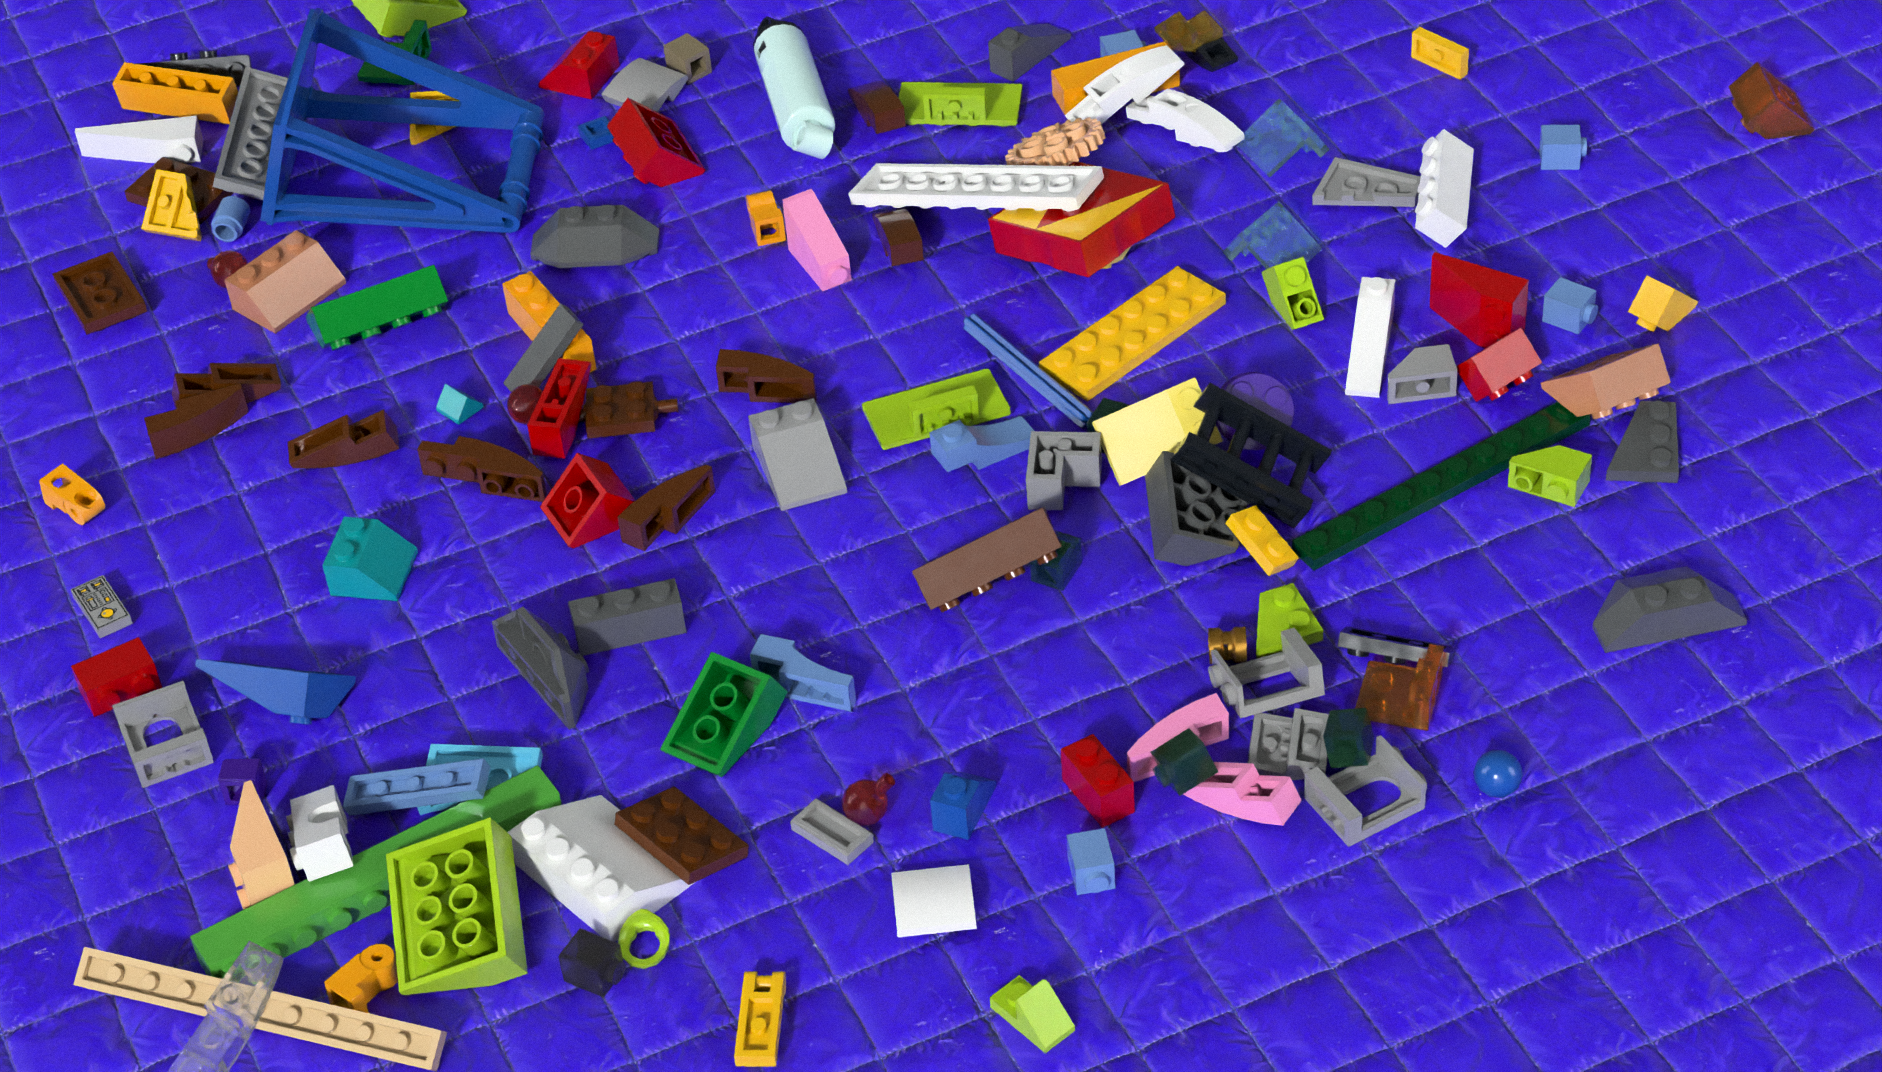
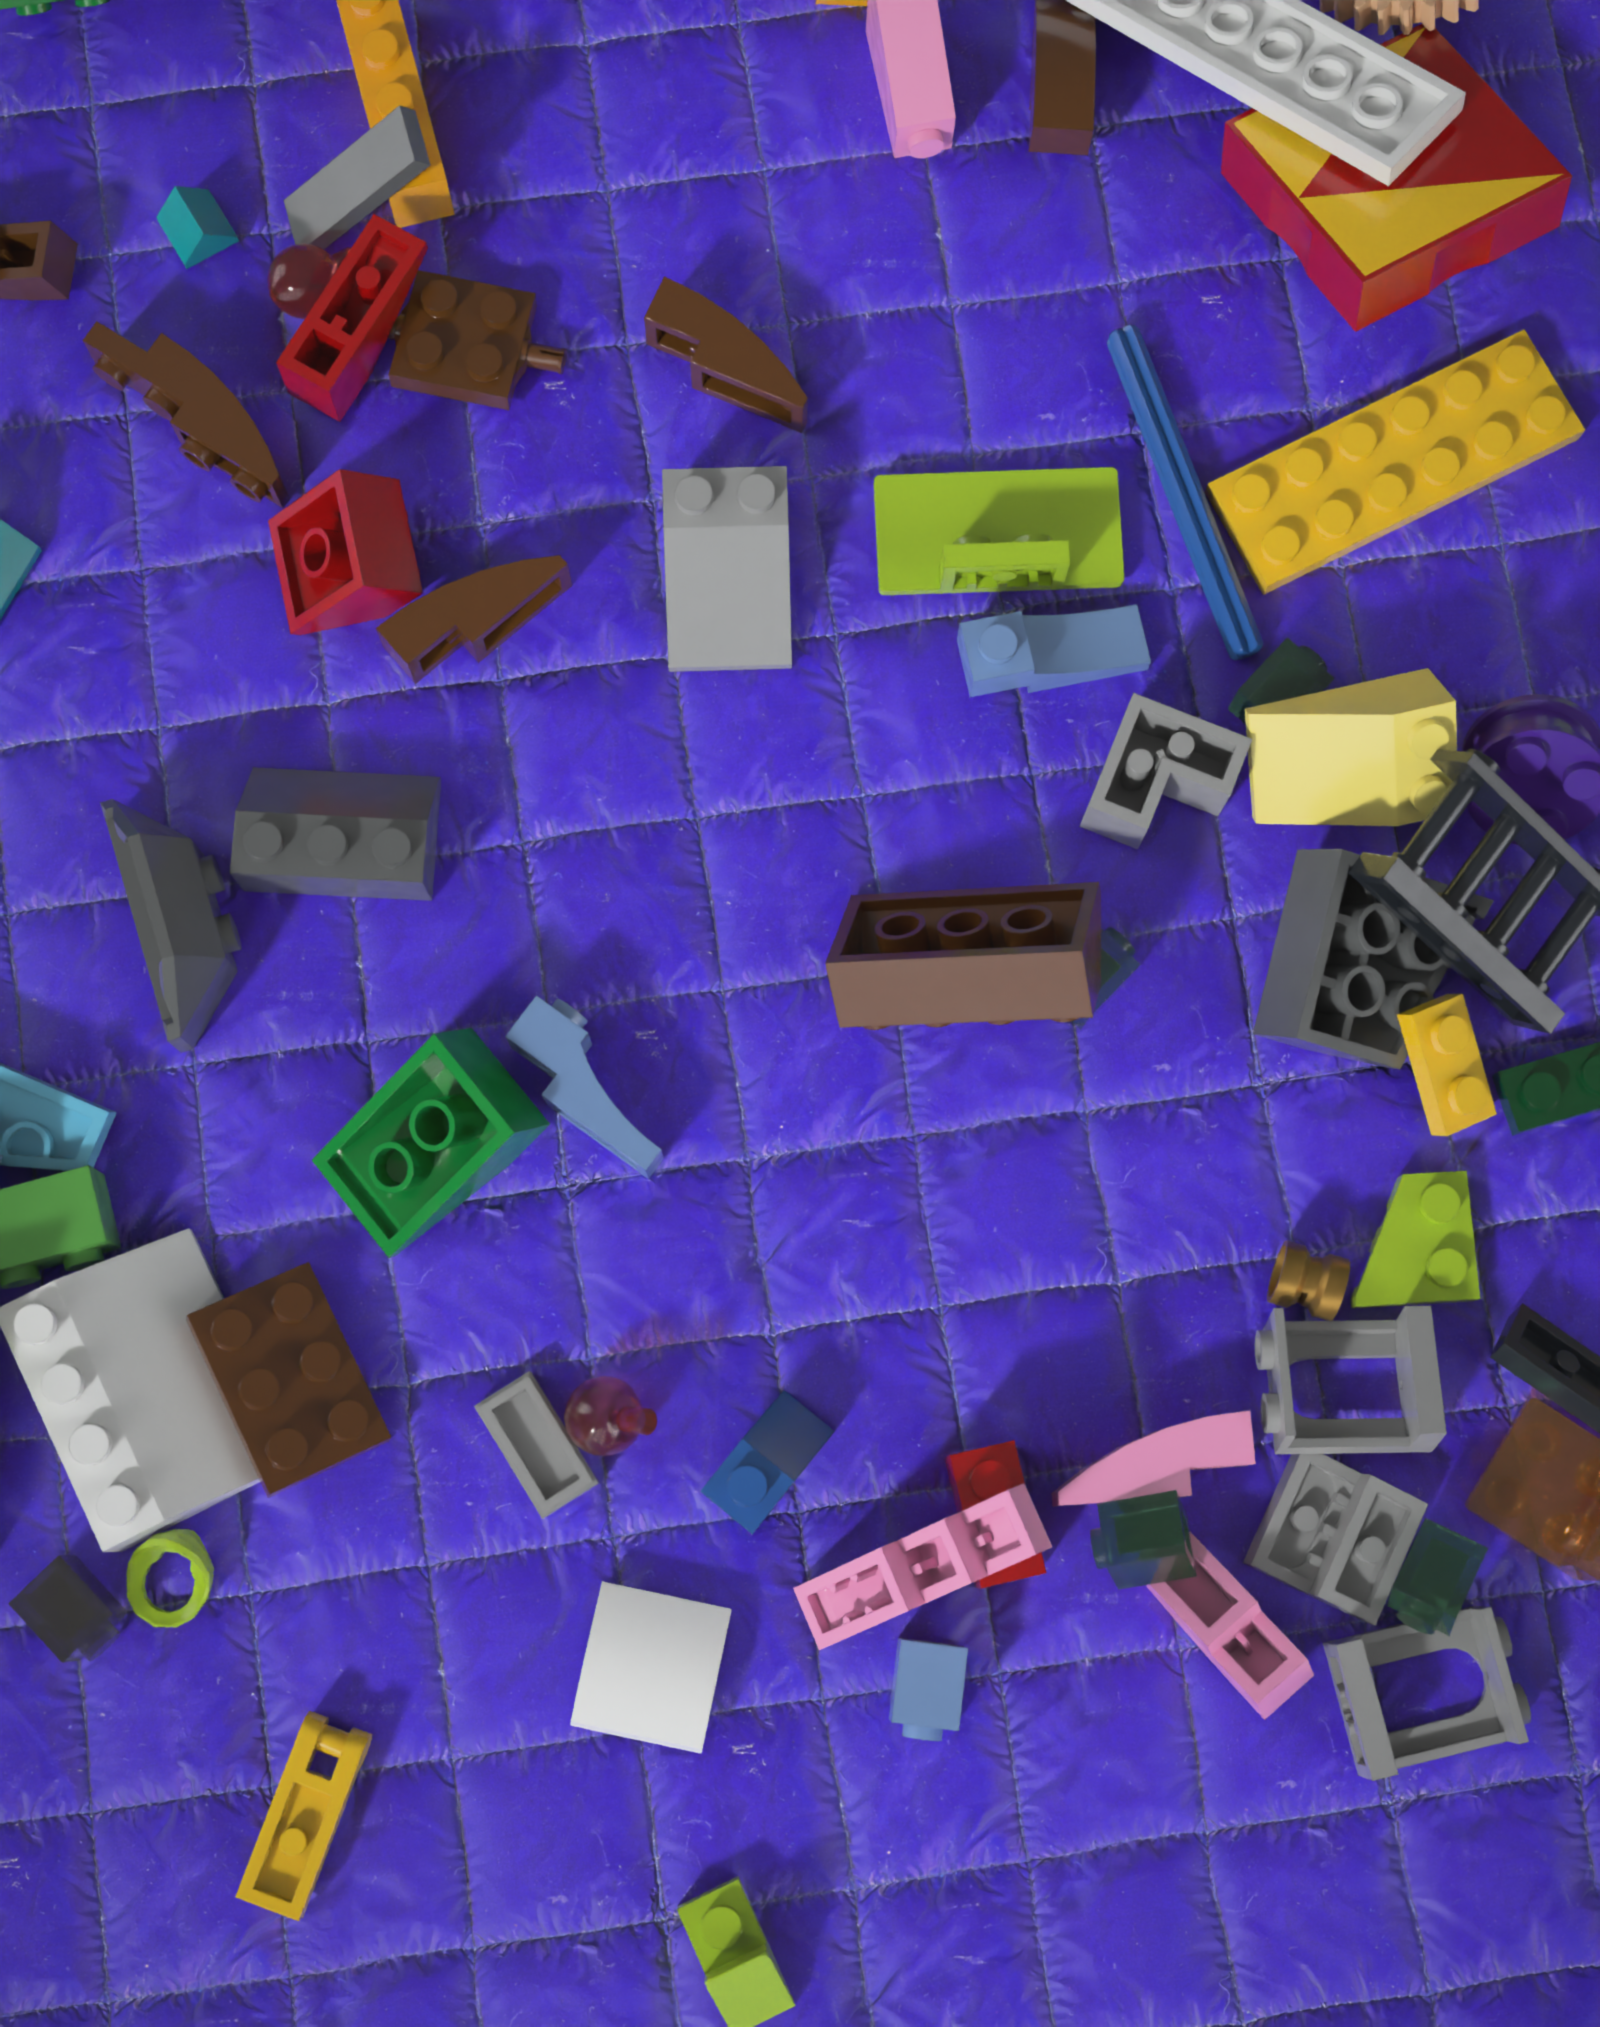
camera: 10 degrees right, 35 degrees up
none -> bright pink slope [793,1483,1052,1650]

